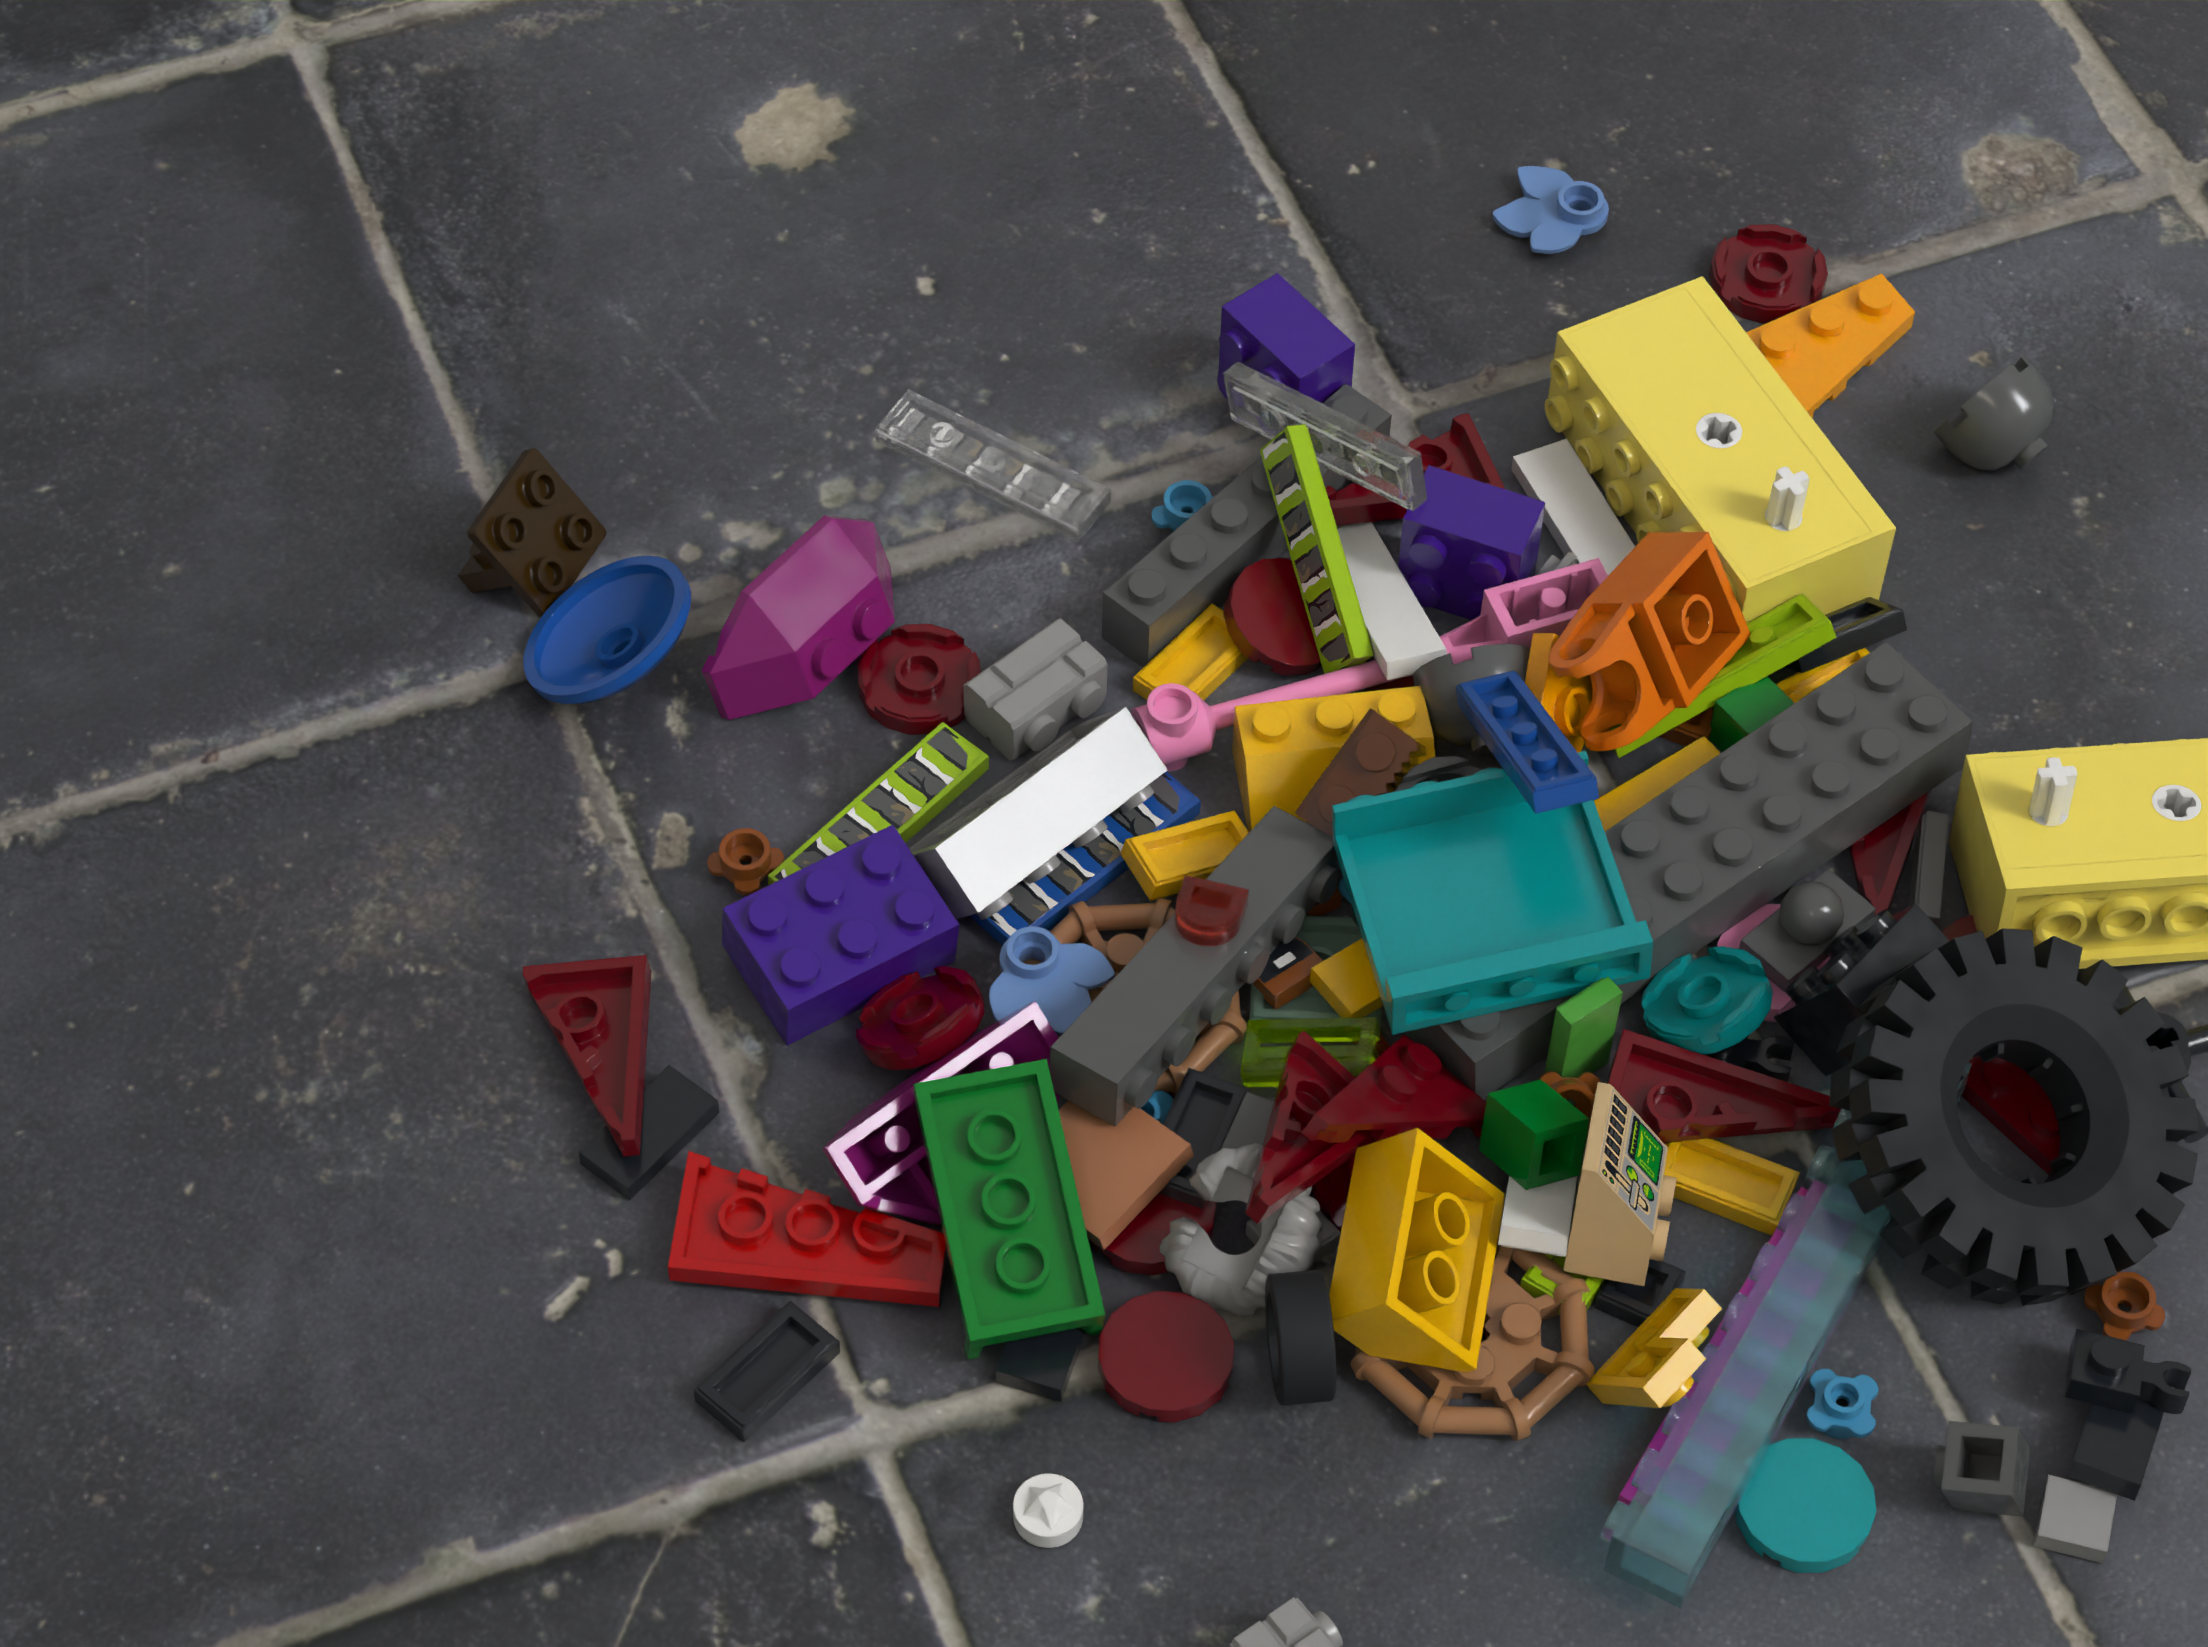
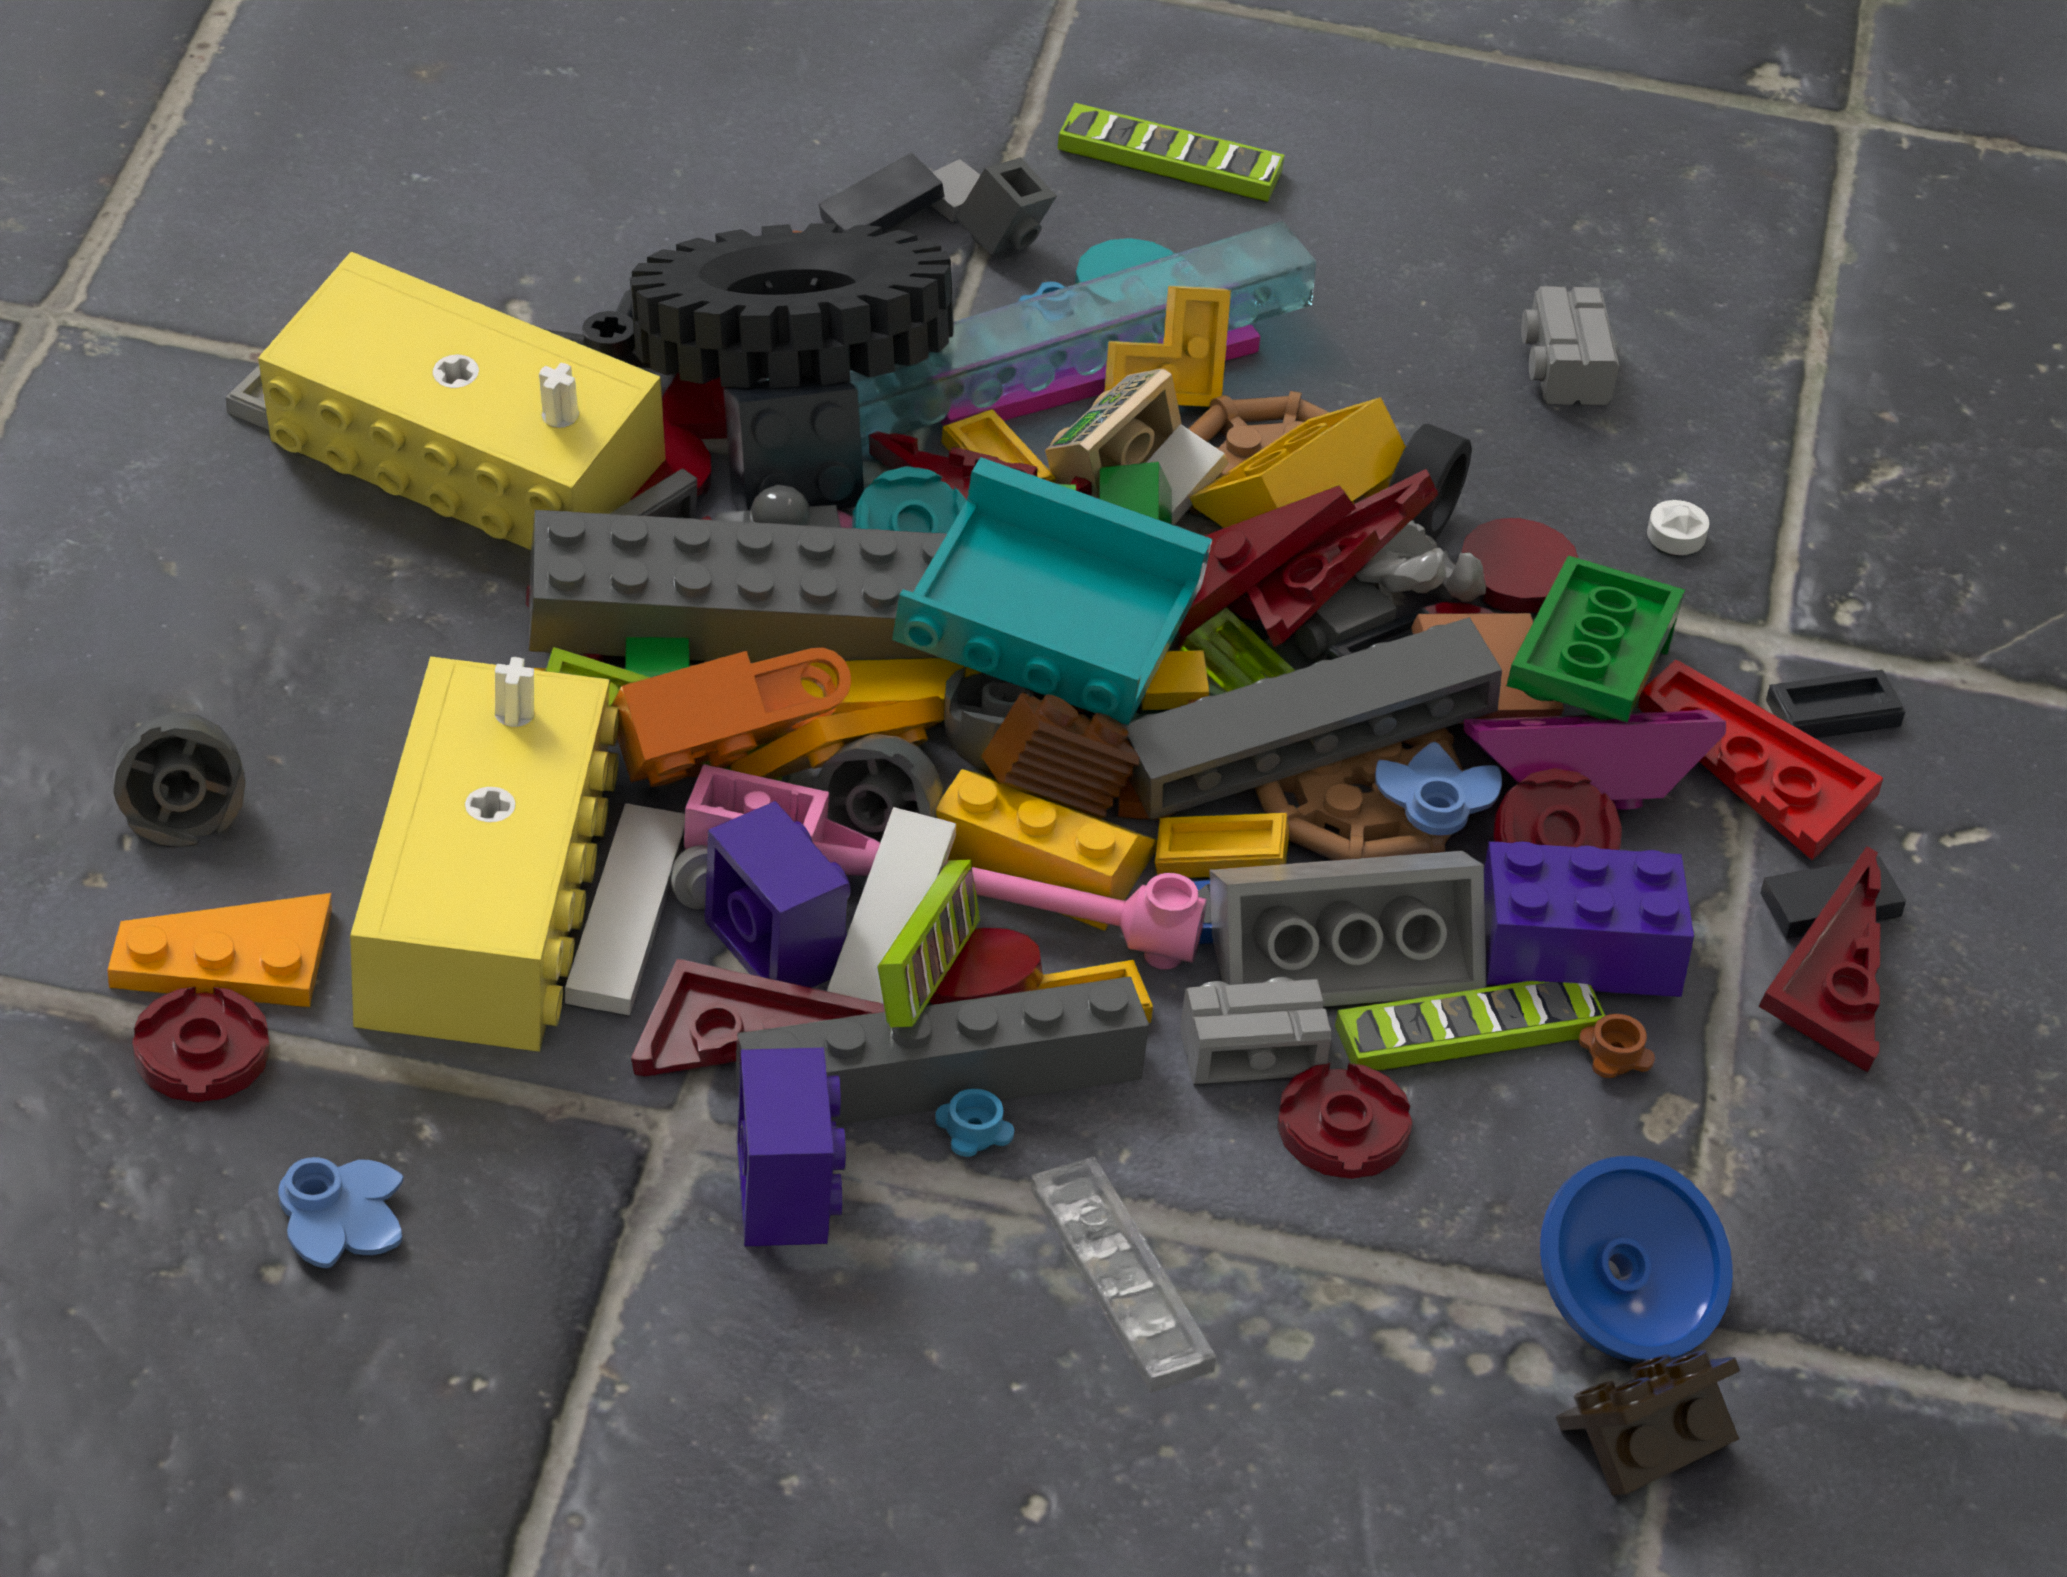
camera: 150 degrees left, 10 degrees down
magenta wedge [701,515,895,720] -> none
clear red tile [1175,875,1249,946] -> none
clear tile [1223,362,1427,511] -> none
blue tile [1456,671,1599,814] -> none
black plate [2065,1329,2192,1414] -> none

